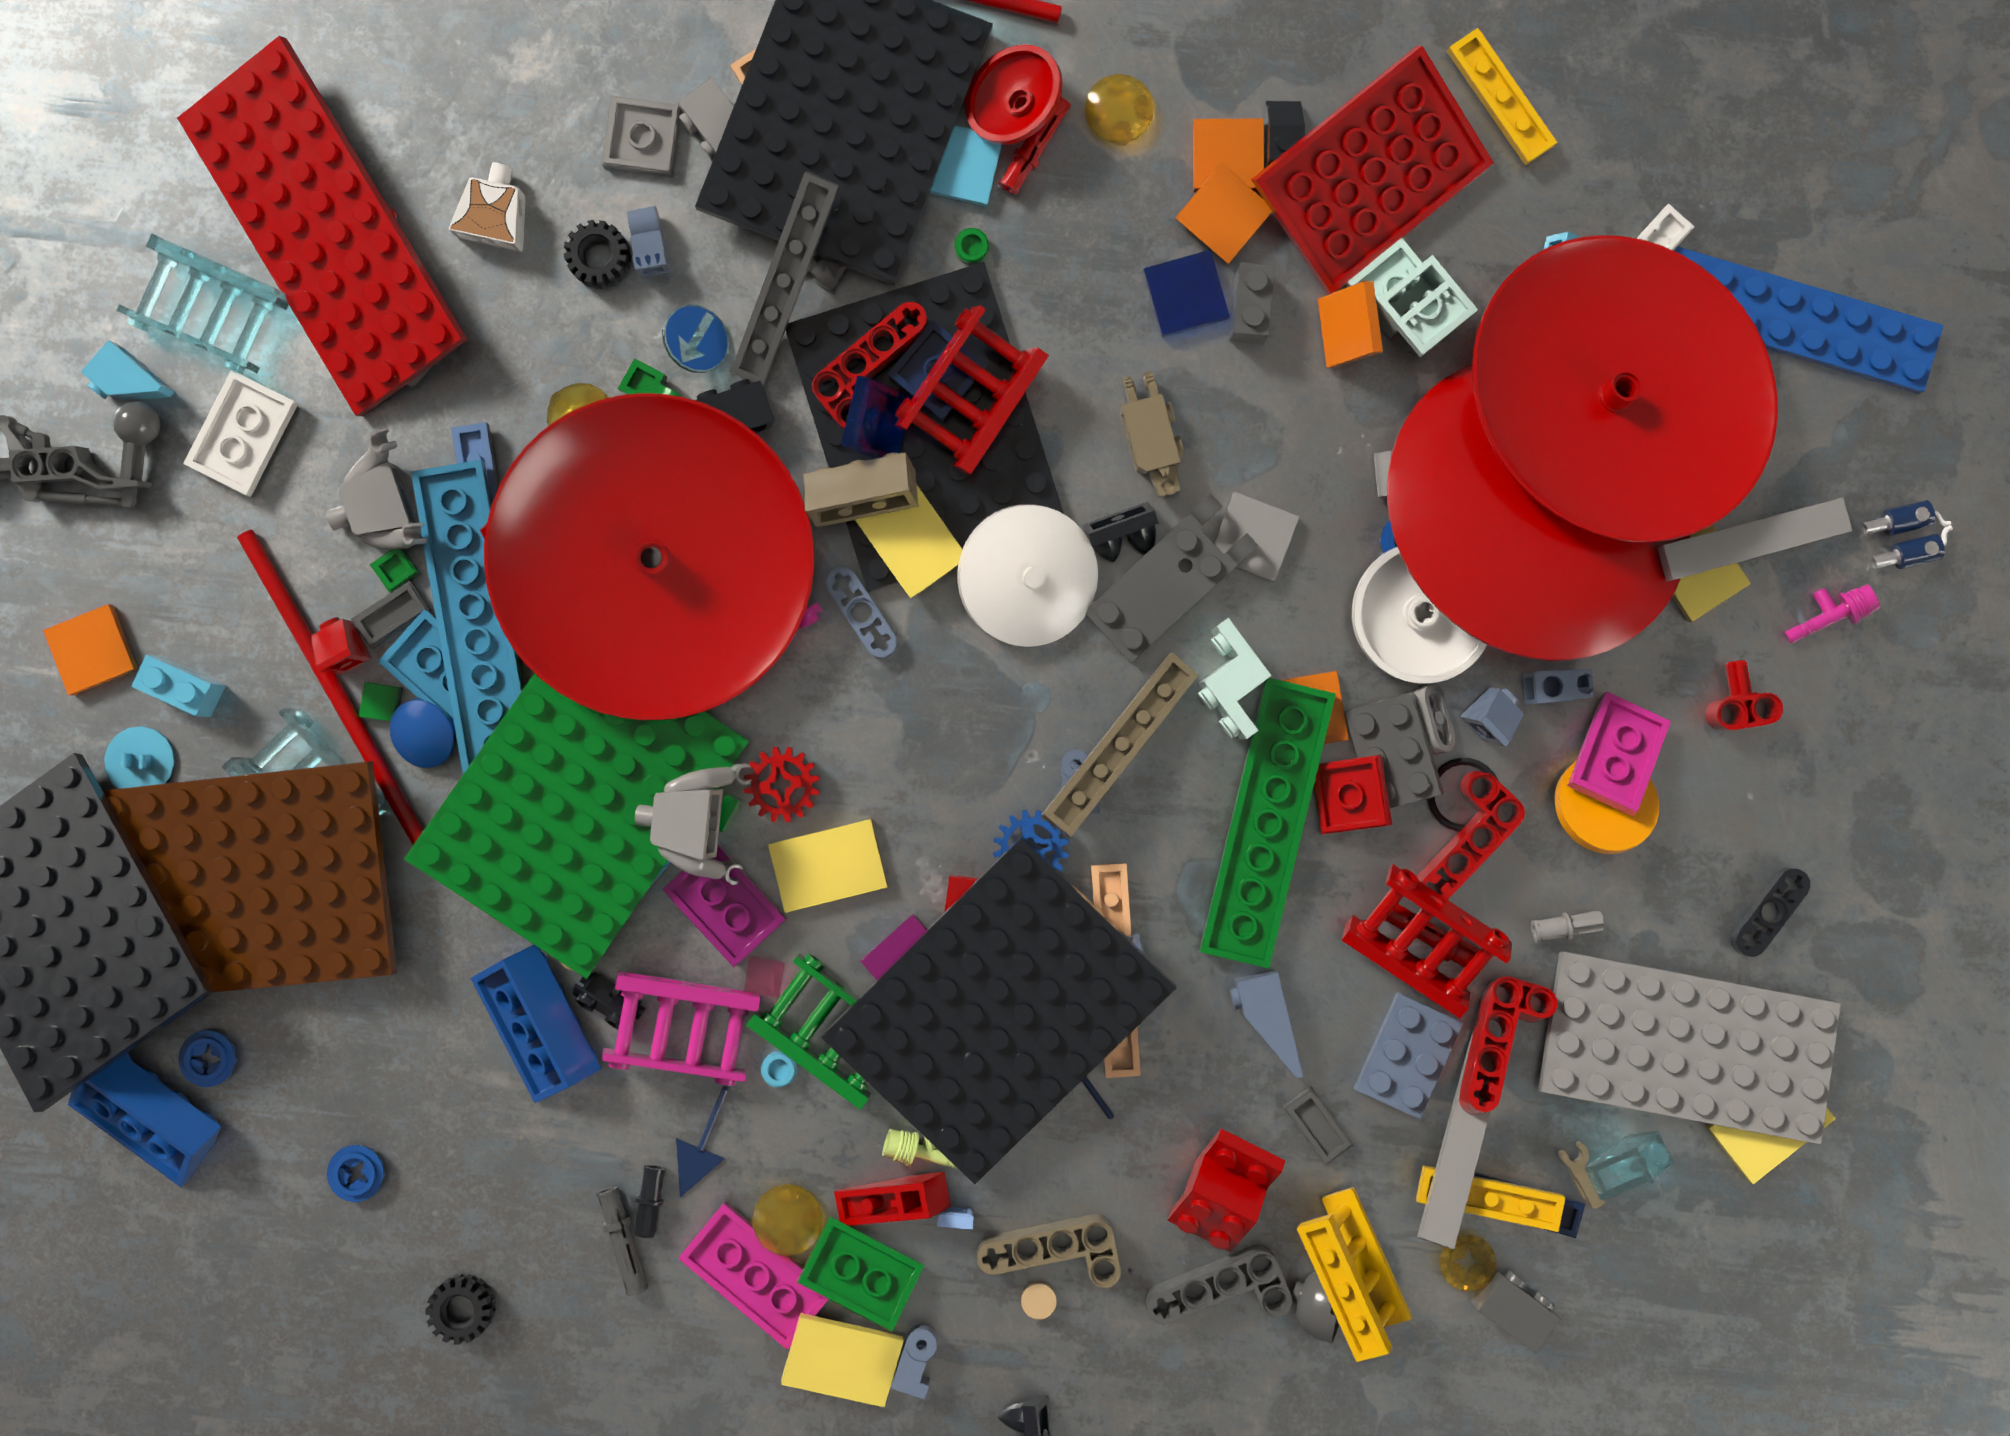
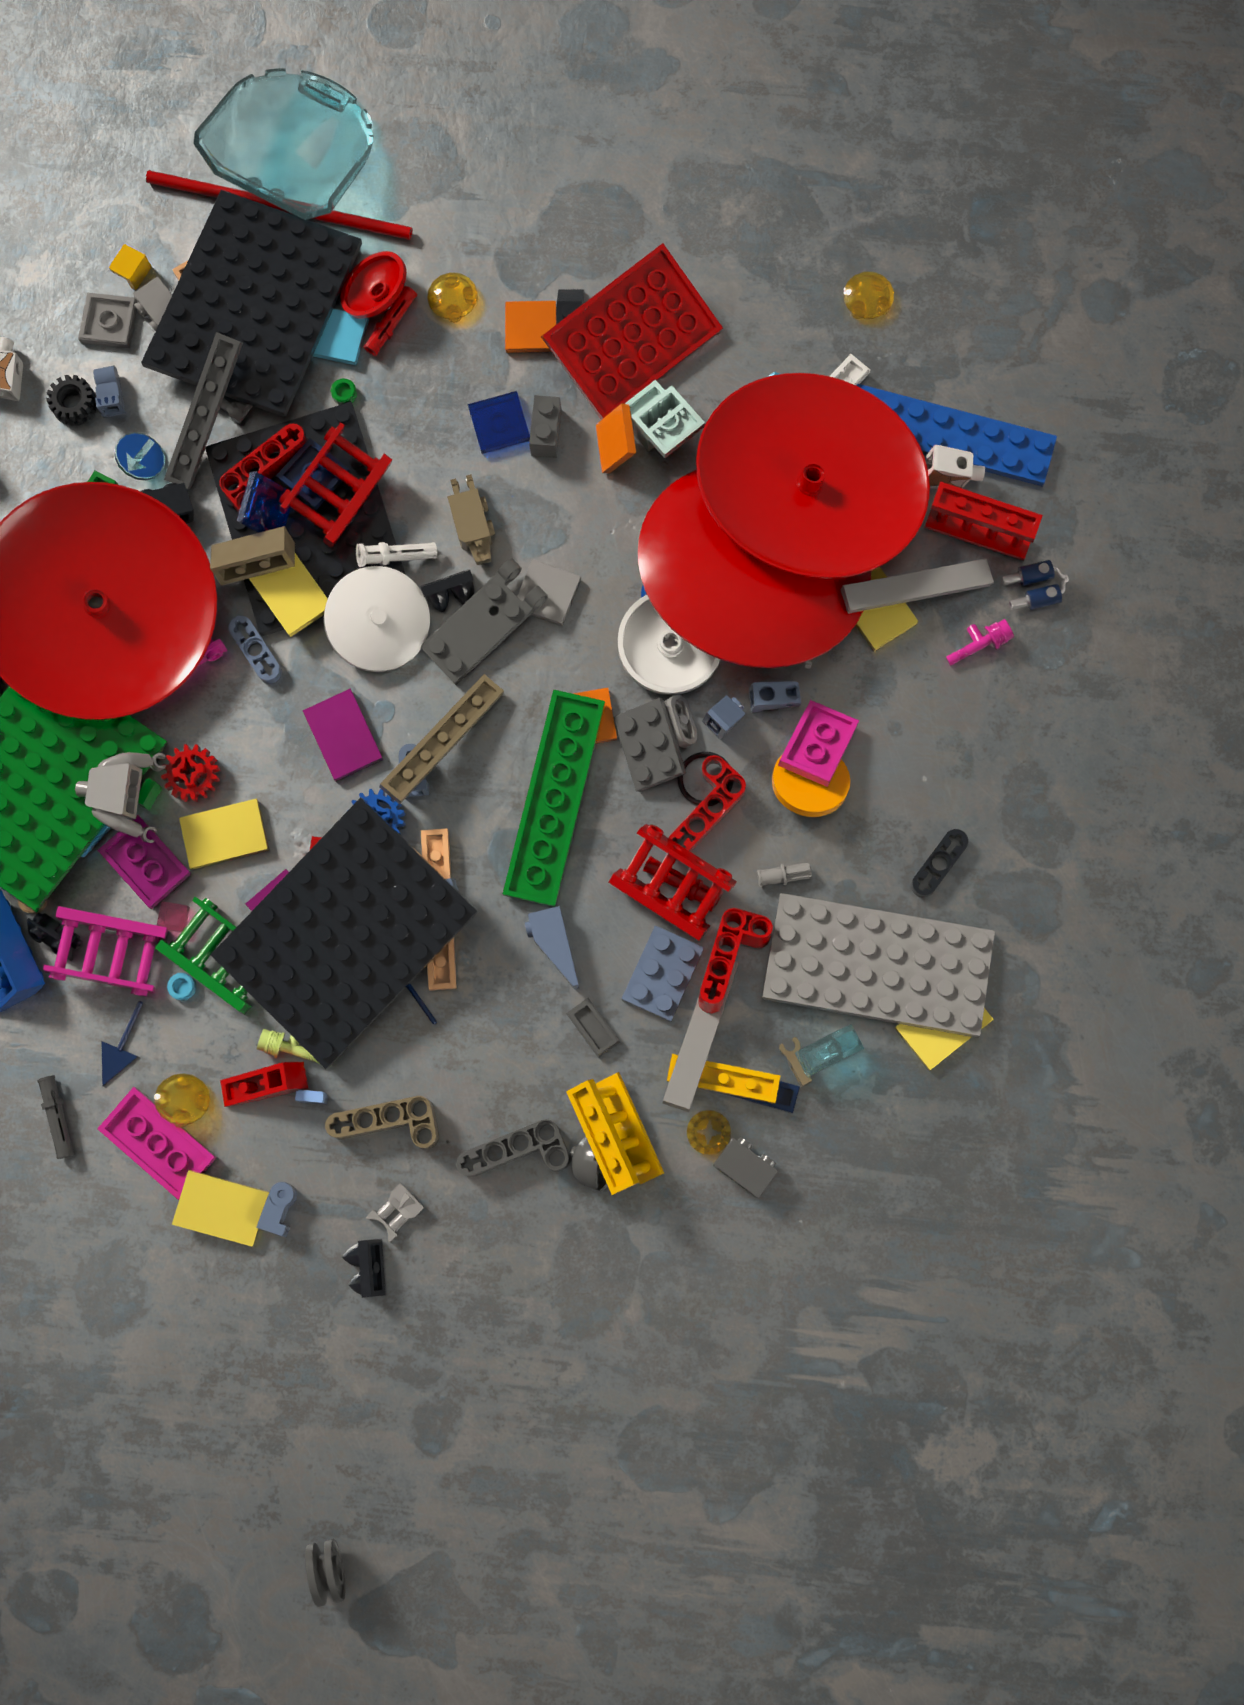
camera: 10 degrees right, 10 degrees down
black axle [634,1165,666,1238] -> none
green plate [796,1217,924,1332] -> none
tan tile [1021,1281,1057,1319] -> none
red bracket [1167,1128,1286,1252] -> none
orange tile [1175,163,1272,264] -> none
light aqua bracket [1198,618,1272,740] -> none
red plate [1314,754,1393,834] -> none
yellow plate [1446,28,1558,166] -> none
red beam [1705,660,1783,731] -> none
none -> yellow panel [109,244,152,290]
none -> magenta tile [302,689,384,782]
none -> white pin [356,542,437,567]
none -> light grey piece [366,1183,424,1242]
none -> clear yellow dish [844,272,894,319]
none -> red fence [924,481,1043,561]
none -> white torso [925,445,985,489]

